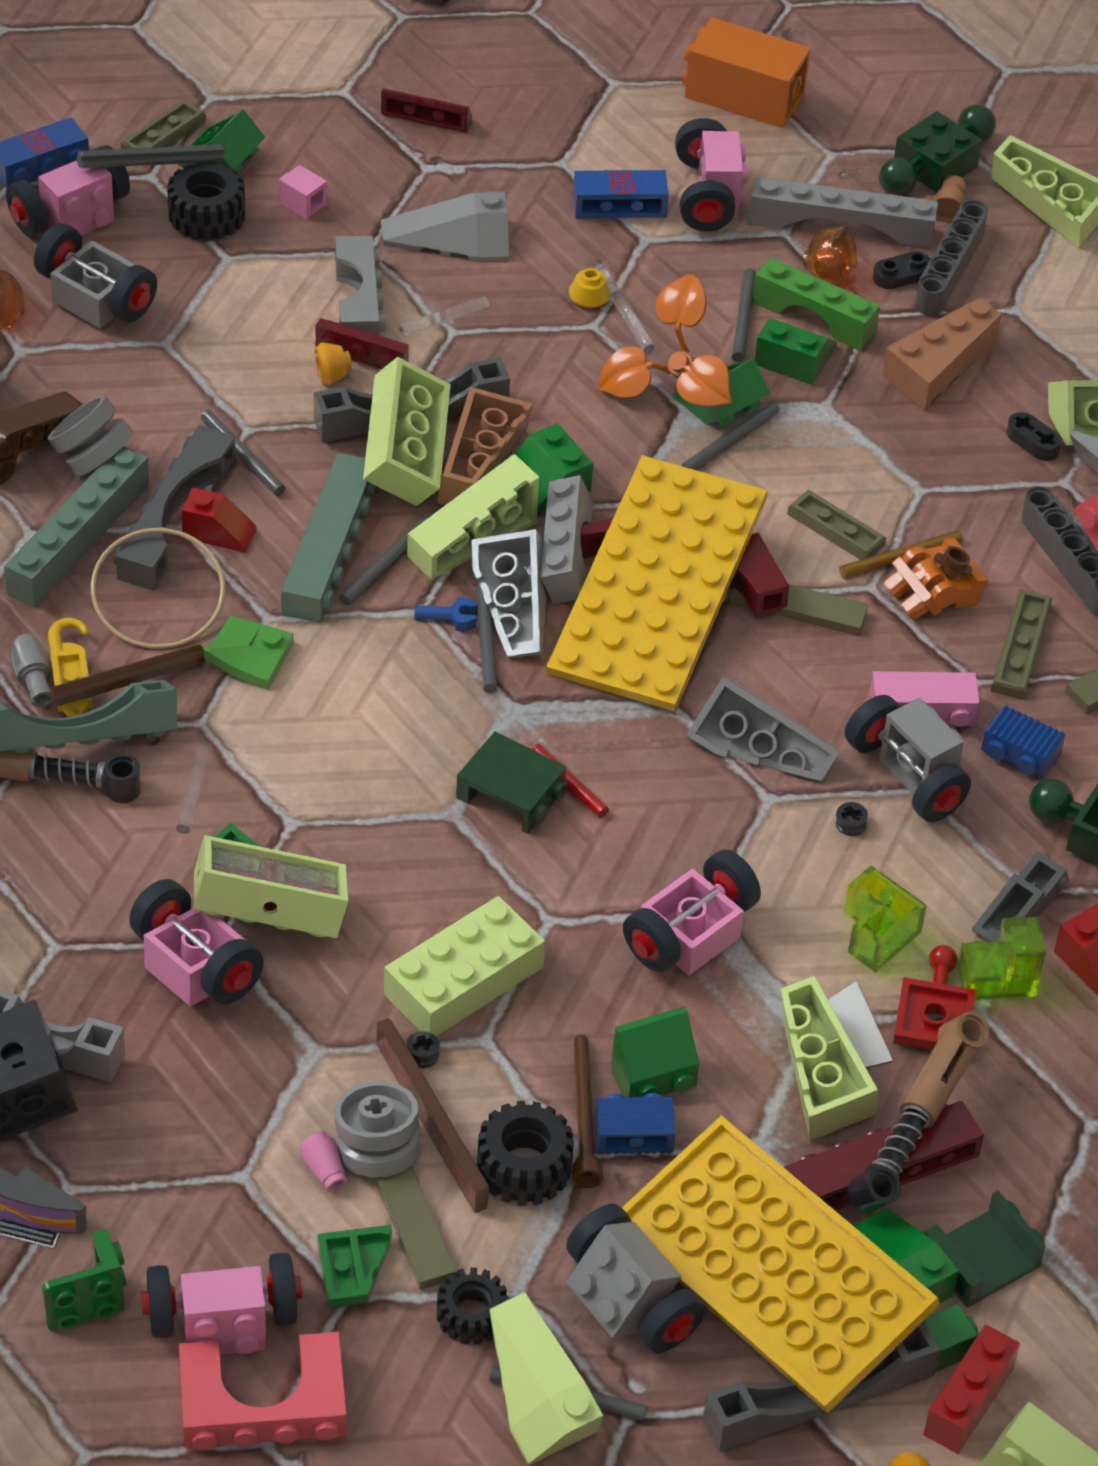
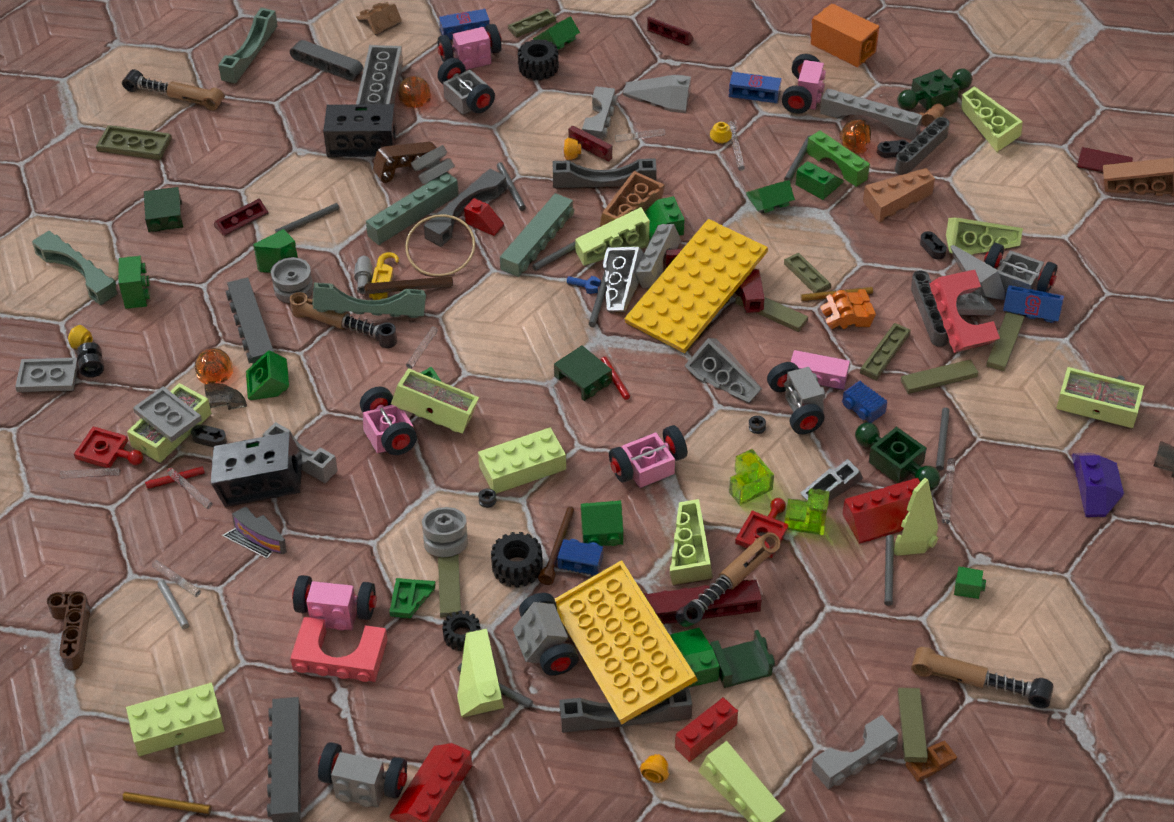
camera: 20 degrees right, 0 degrees up
green bracket [41,1228,127,1331] -> none
dark grey axle [77,144,225,169] -> none
bright green plate [204,615,294,690] -> none
bright pink brick [279,165,327,219] -> none
bright pink cone [300,1132,347,1191] -> none
yellowish green brick [363,357,451,506] -> none
reddish brown tile [376,1018,489,1213] -> none
orange plant [599,274,732,407] -> none
dark grey bar [682,401,780,470] -> none
white sticker [828,981,893,1067] -> none
green brick [924,1305,979,1372] -> none
reddish brown plate [934,546,972,578] -> none

